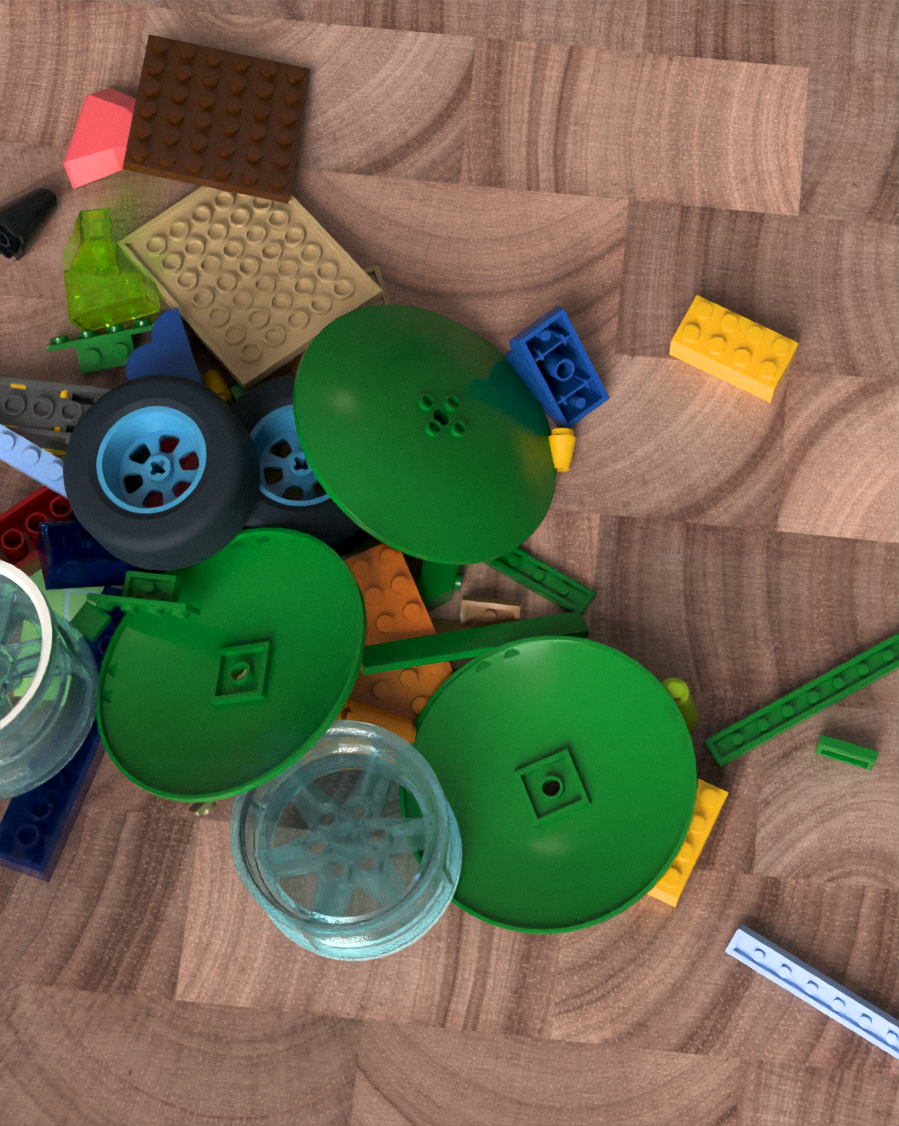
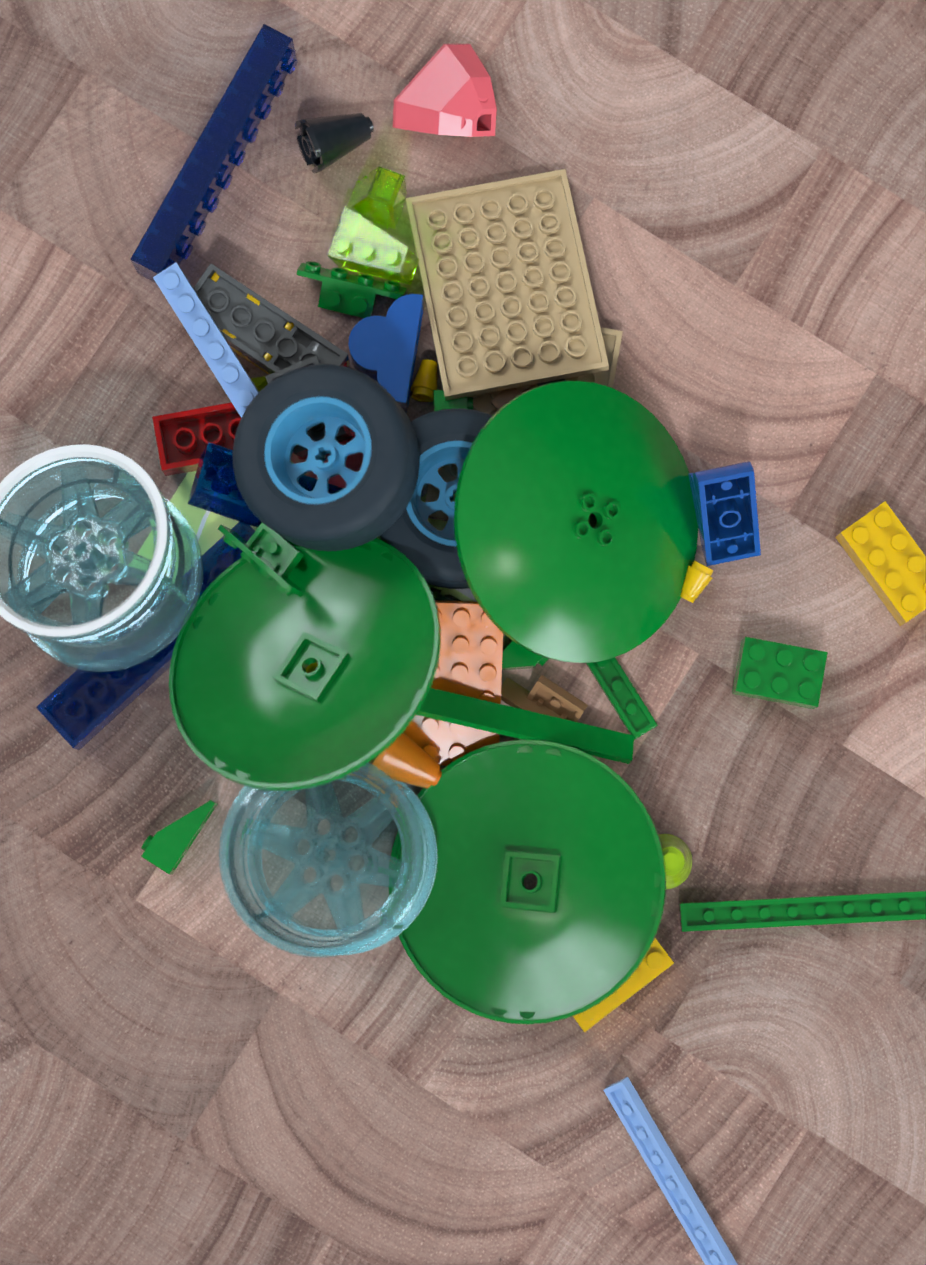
camera: 25 degrees right, 15 degrees up
green tile [69,601,112,642] -> none
reddish brown plate [122,34,310,204] -> none
green tile [814,735,878,770] -> none
none -> green slope [141,800,218,875]
none -> green brick [732,637,828,709]

